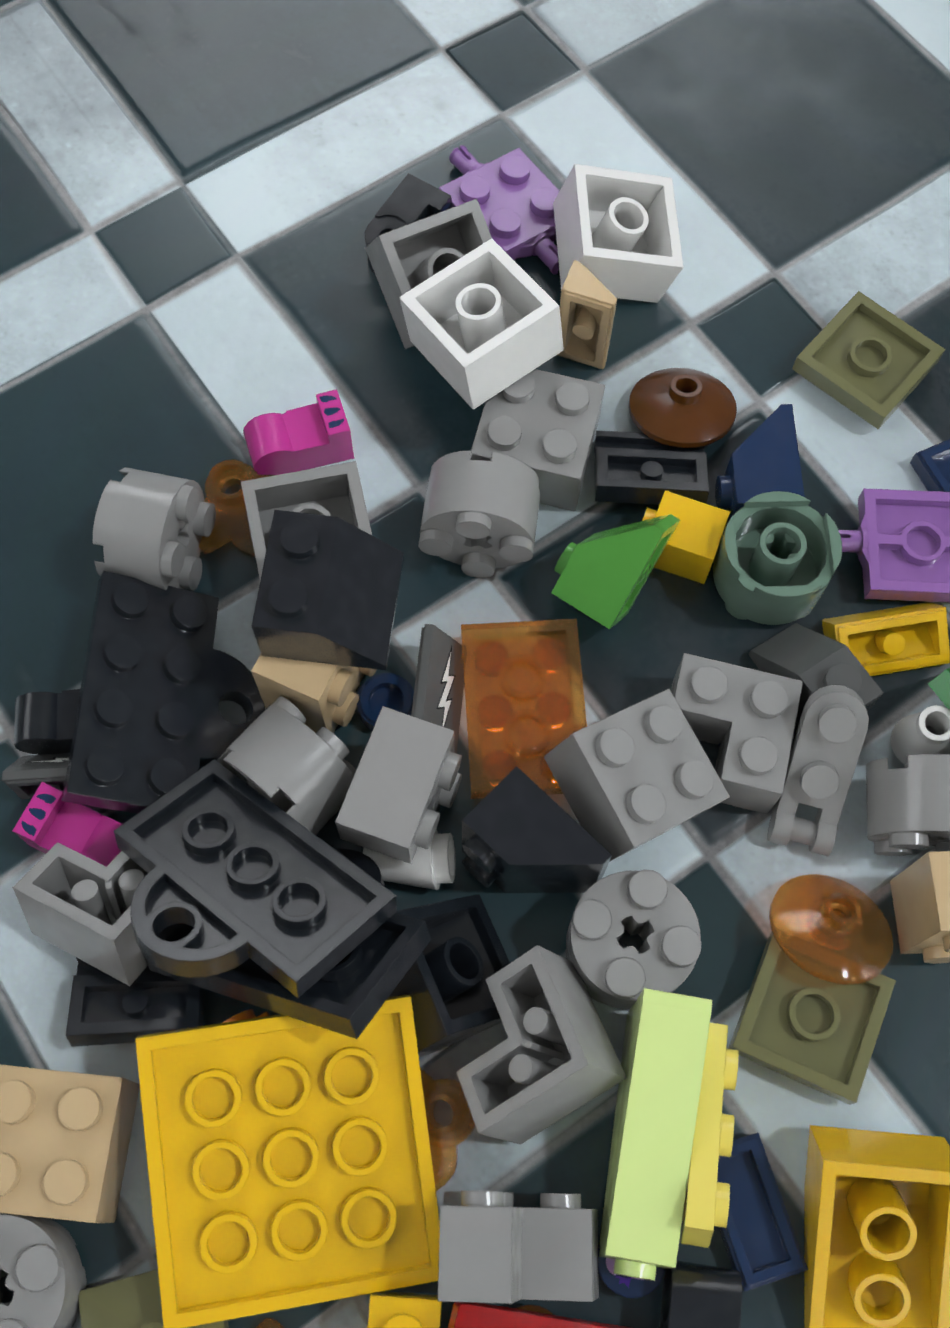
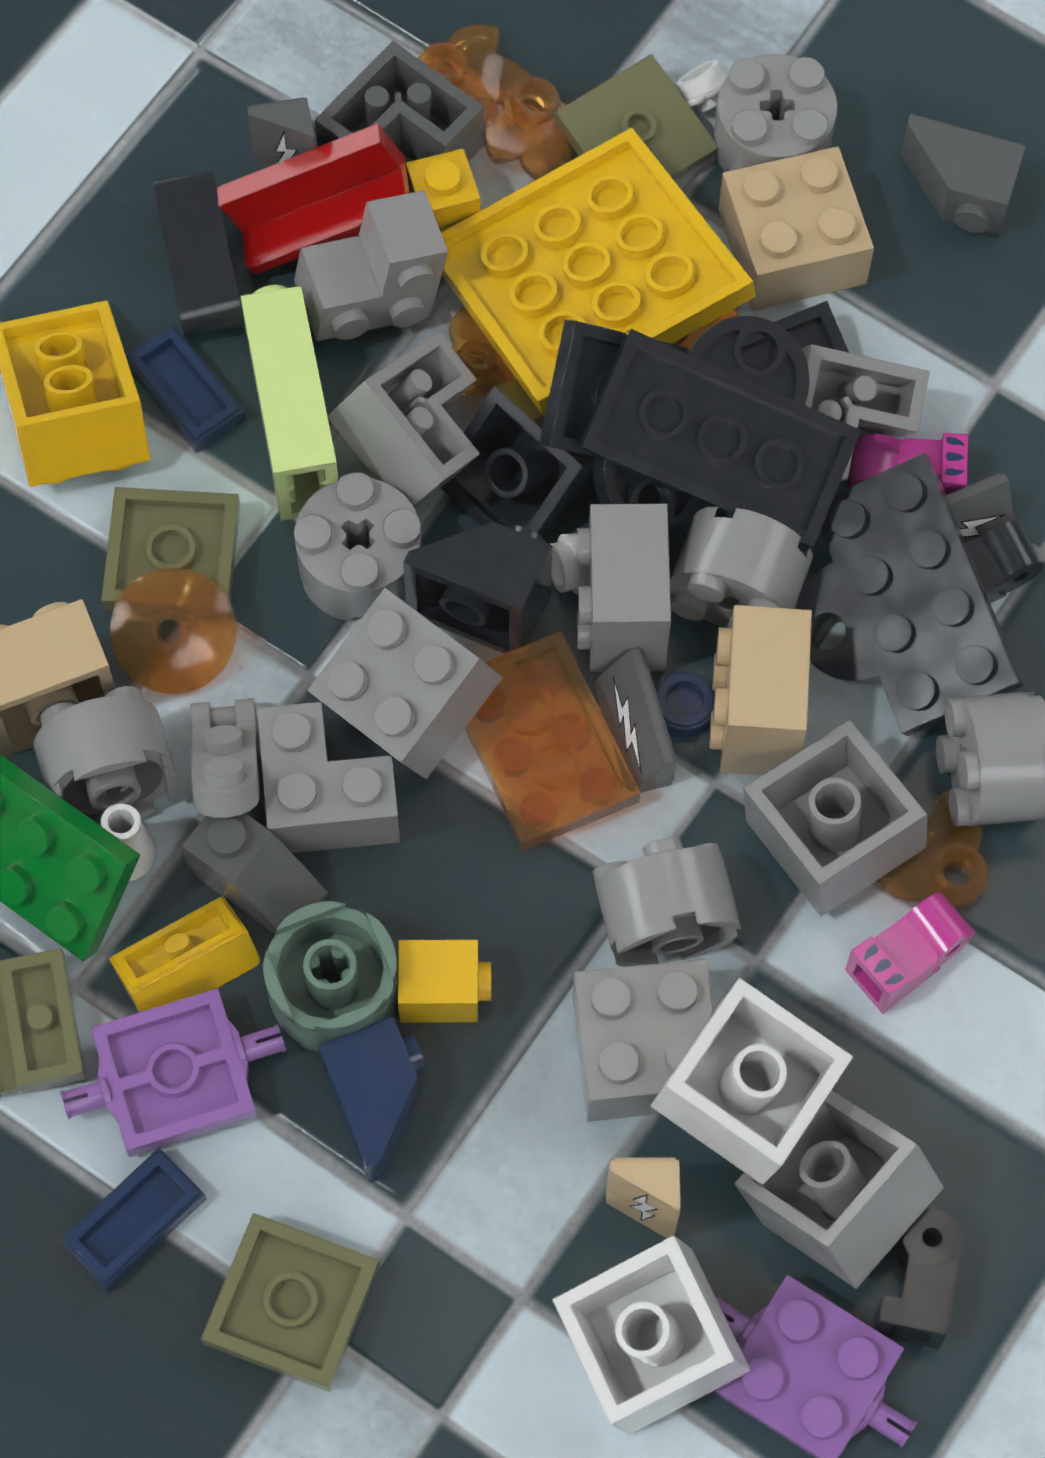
camera: 160 degrees right, 0 degrees up
black slope [251,510,404,671] -> none
bright green slope [551,514,680,630] -> none
black plate [594,430,709,505] -> none
reddish brown dish [629,368,737,448] -> none
light yellow plate [681,1023,739,1248] -> none

